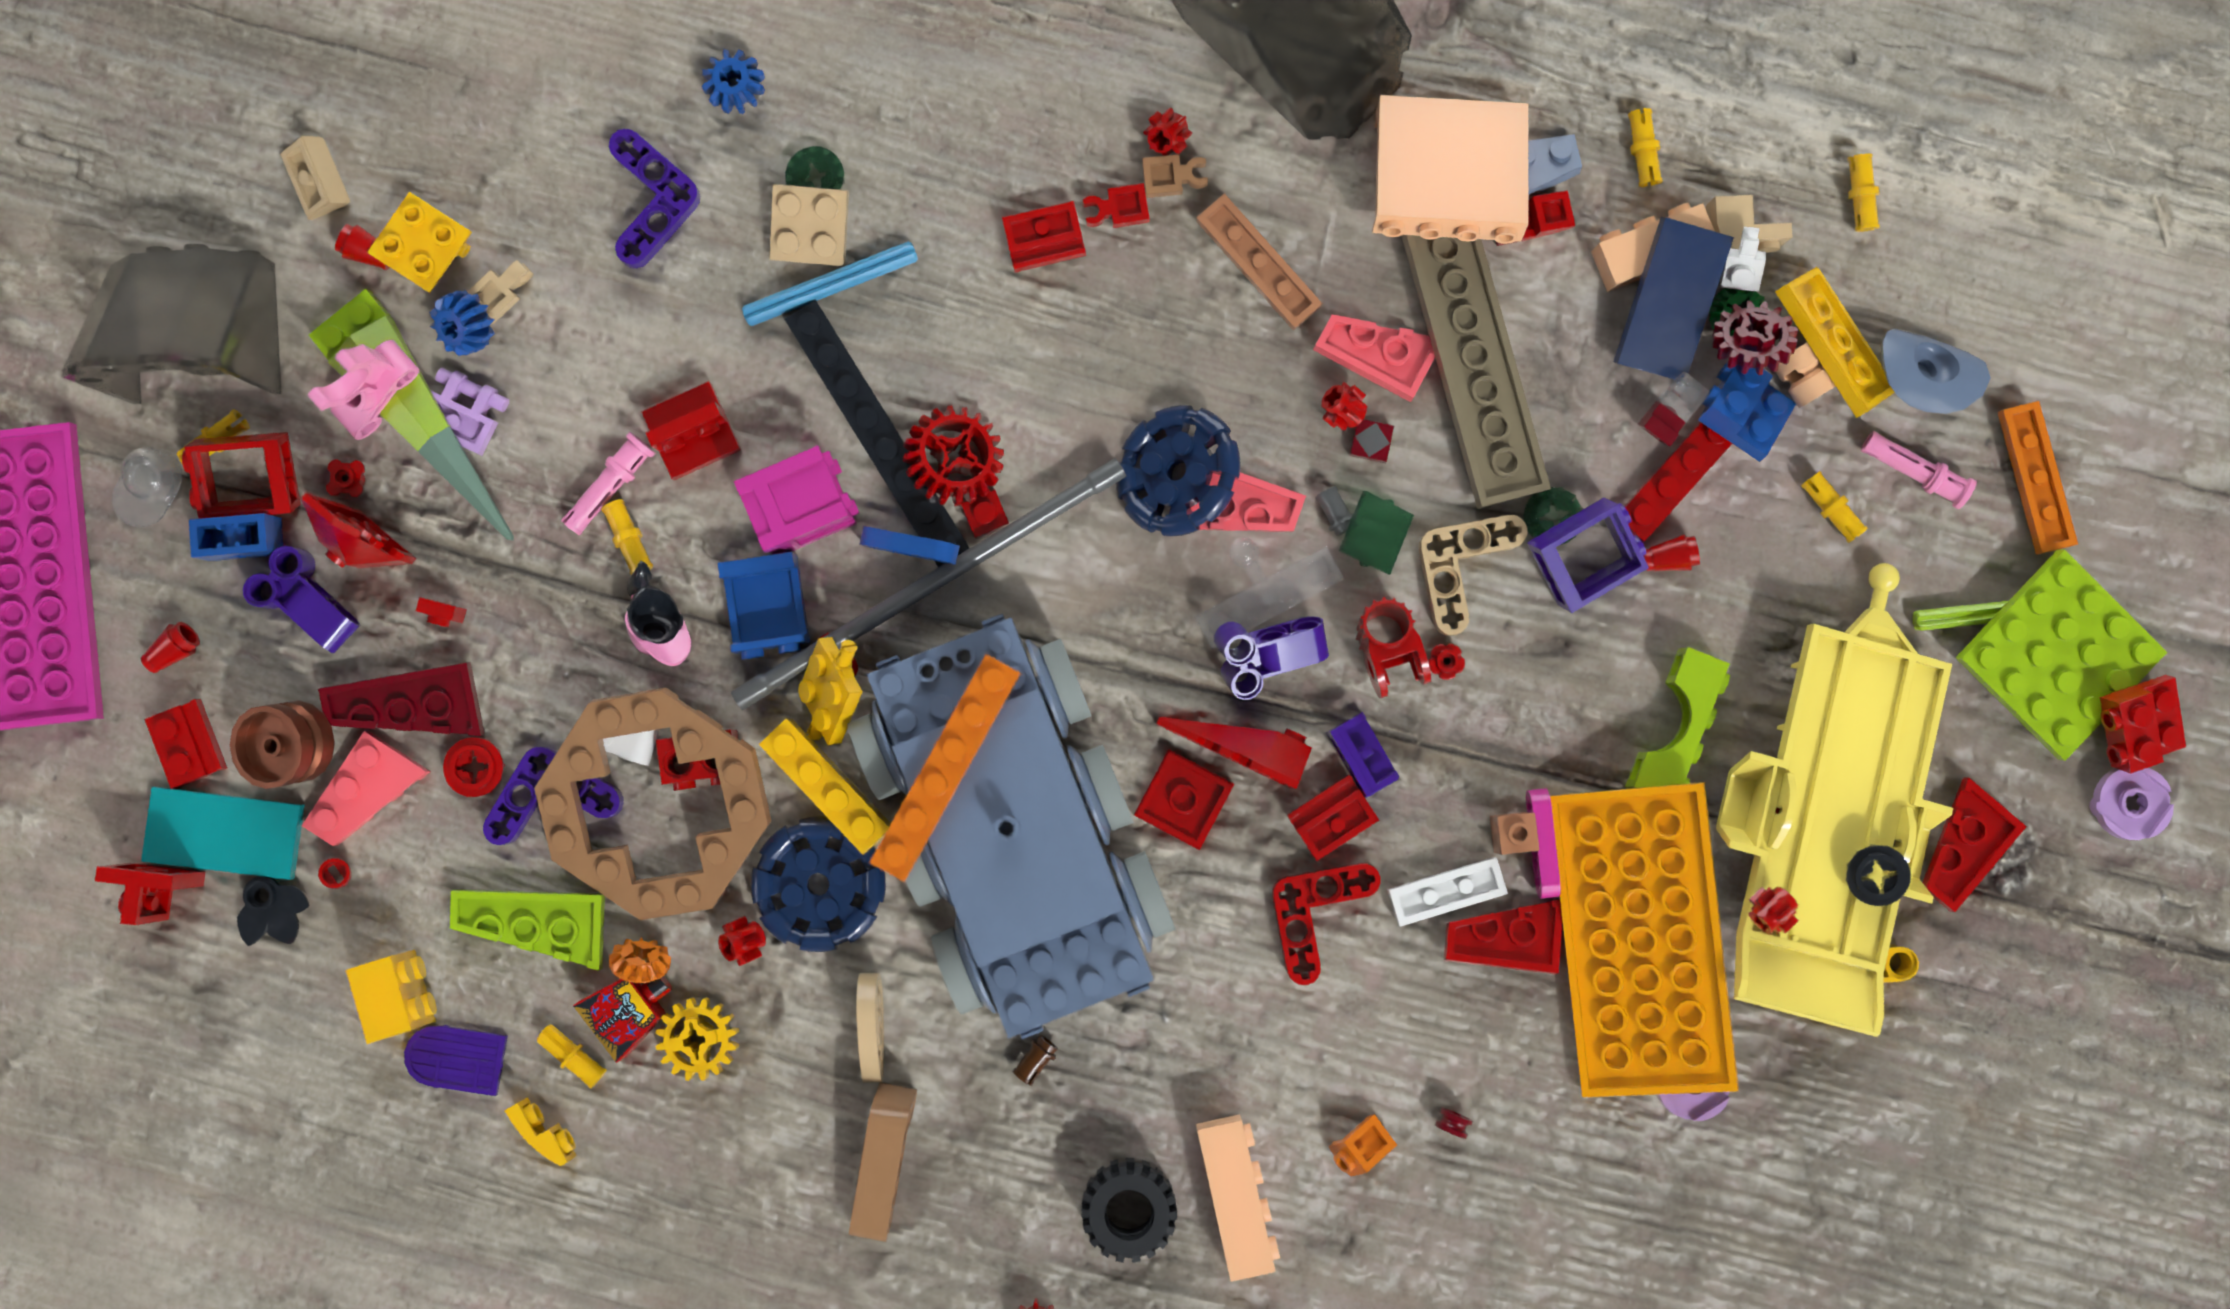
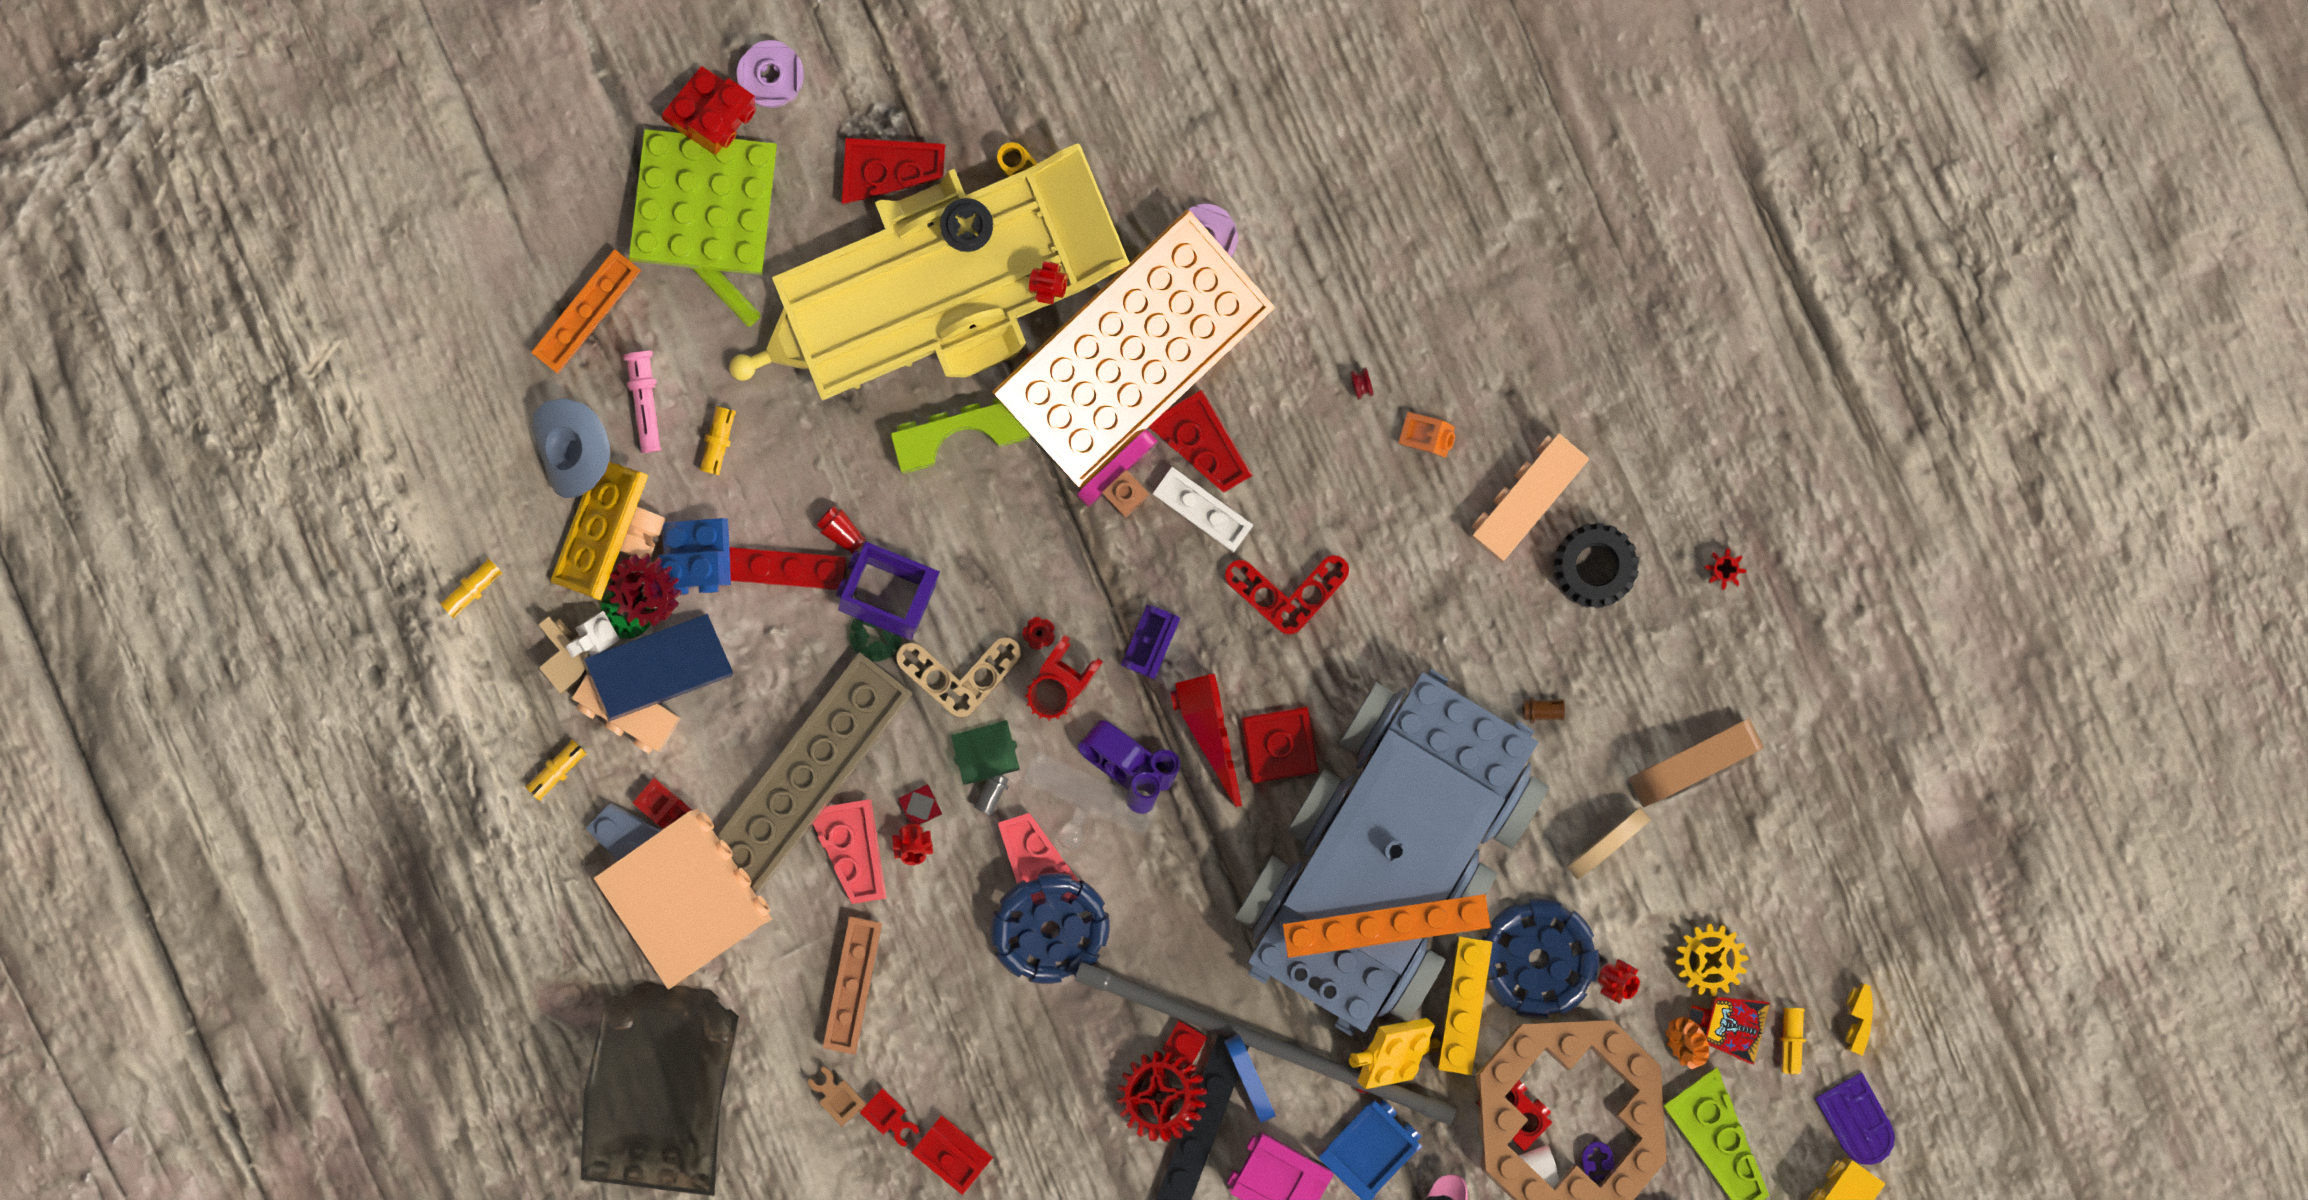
camera: 125 degrees left, 0 degrees up
red gear [1143,108,1192,156] -> none
red plate [1286,774,1380,861] -> none
leg [1637,371,1709,447] -> none

